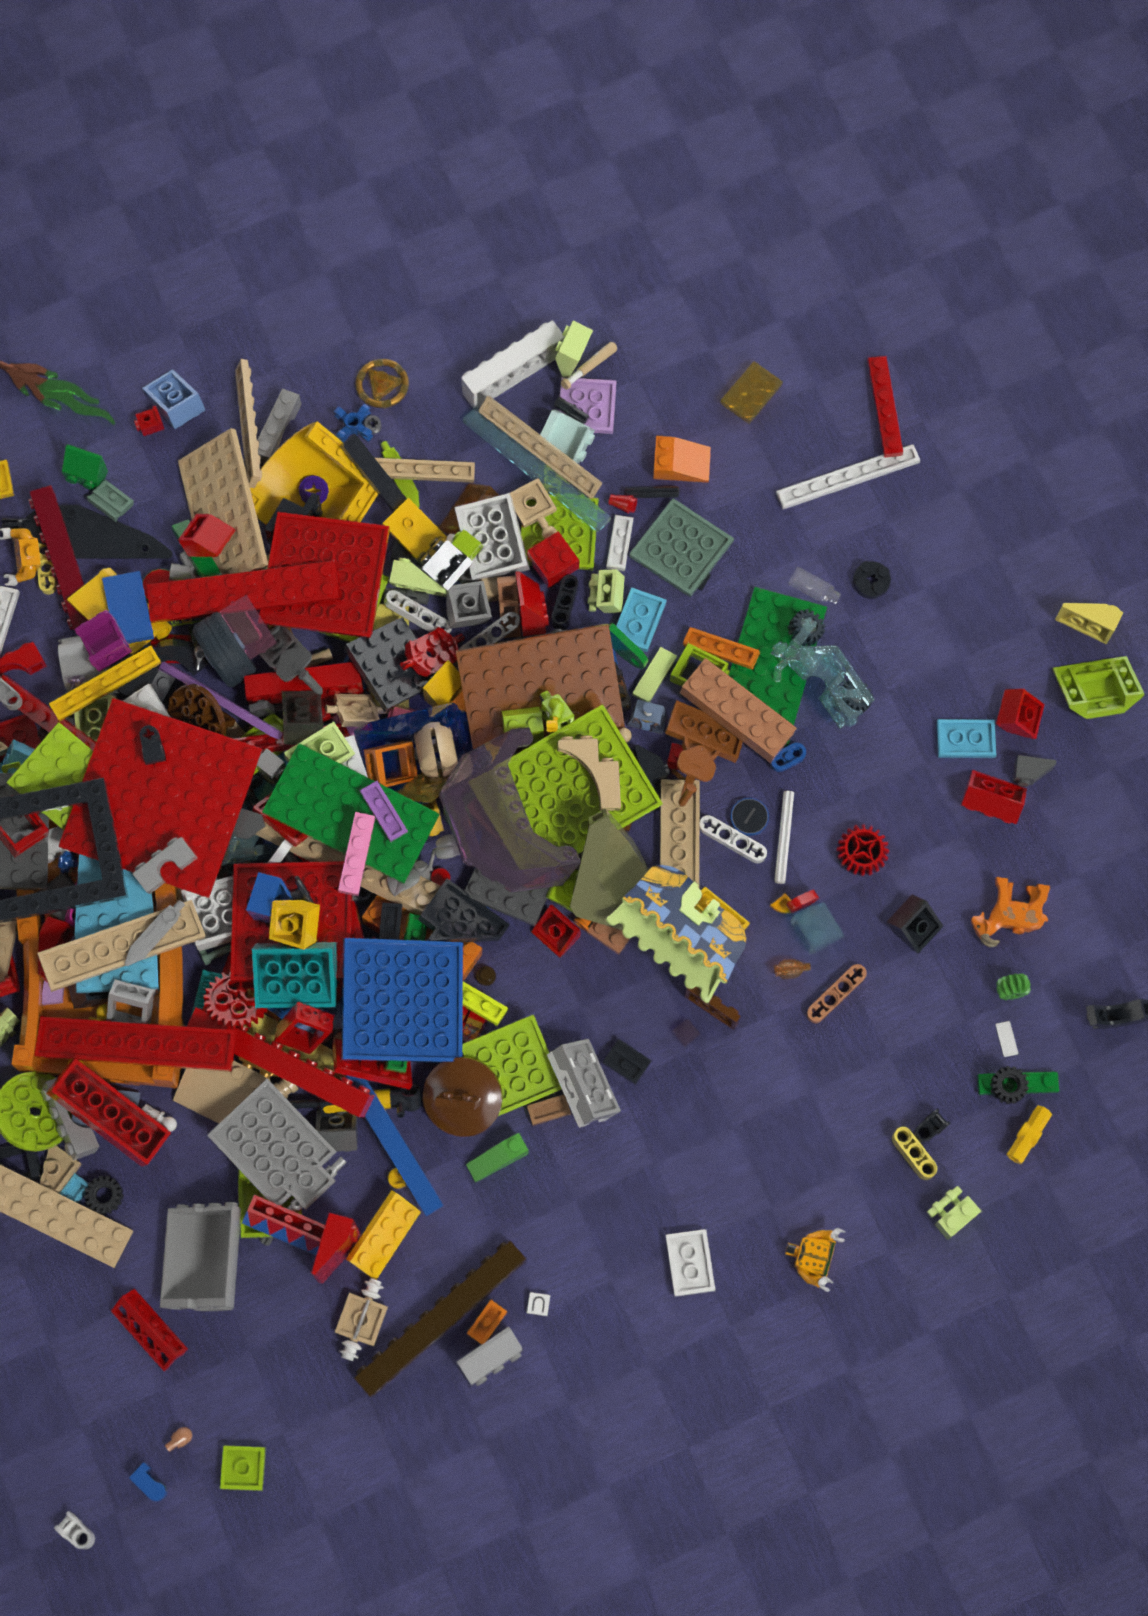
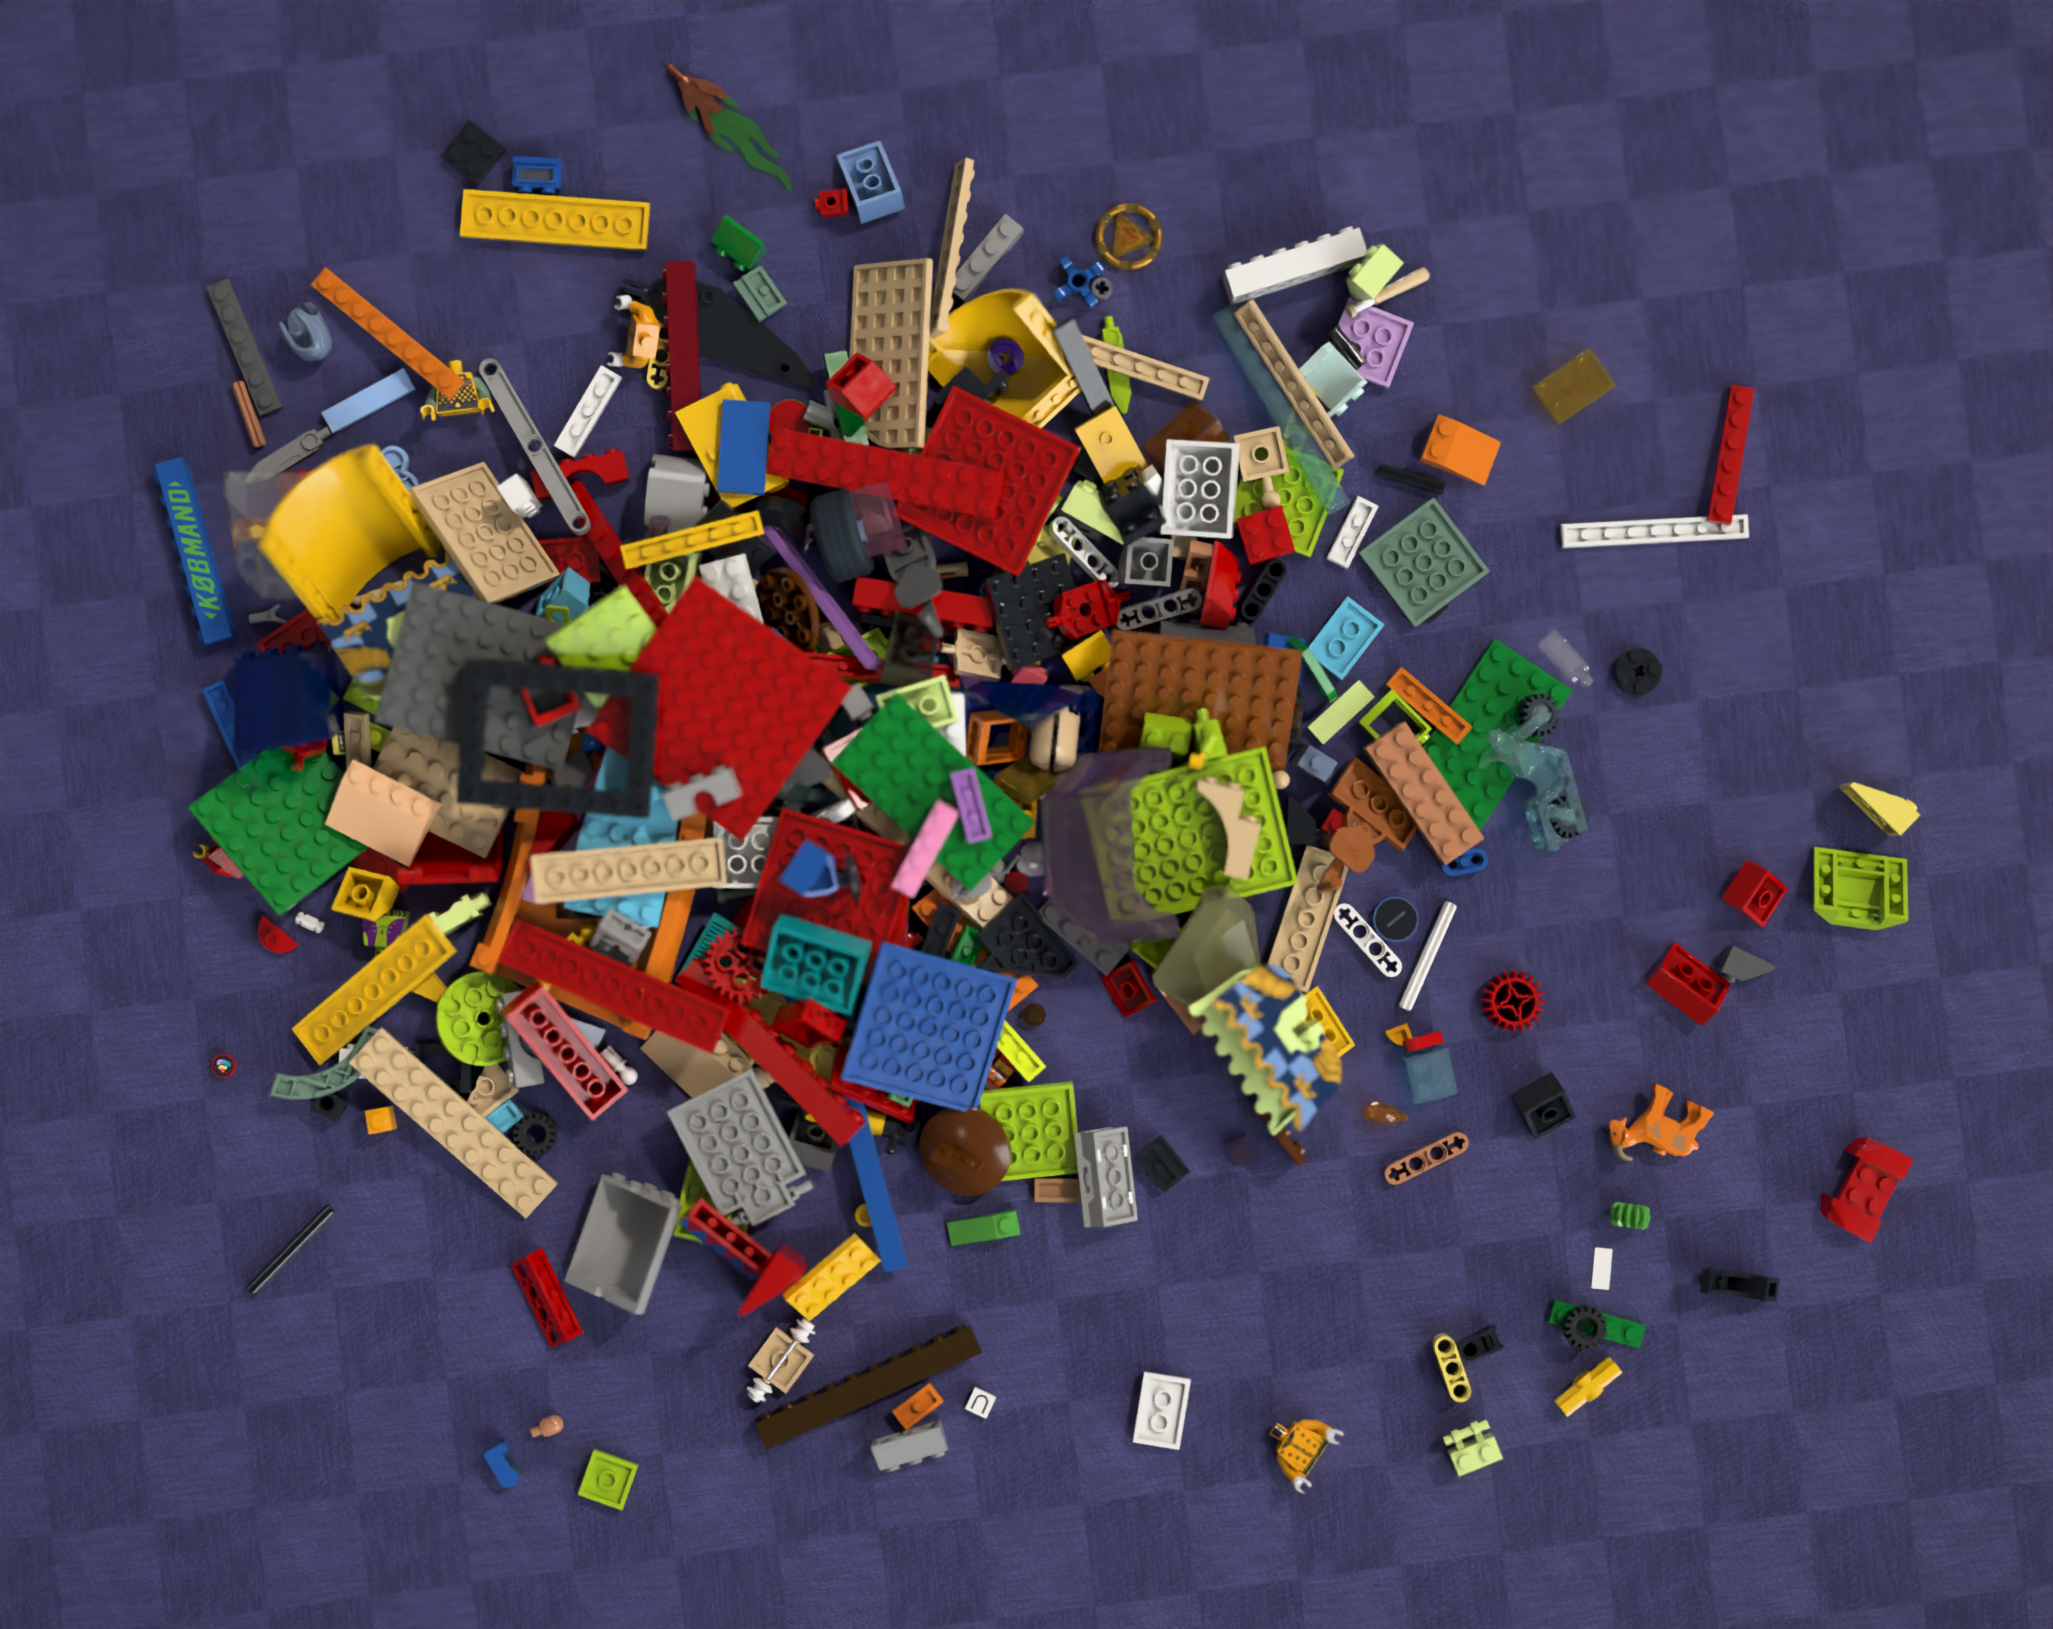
camera: 15 degrees right, 15 degrees up
white piece [54,1511,95,1549] -> none
magenta panel [75,610,132,672] -> none
light grey piece [125,900,185,966] -> none
black piece [140,725,166,765] -> none
flat silver plate [249,700,275,717] -> none
yellow slope [269,900,320,950] -> none
lime brick [452,529,484,561] -> none
yellowish green brick [587,569,625,613] -> none
red cone [609,494,637,514] -> none
medium azure tile [936,719,996,758] -> none

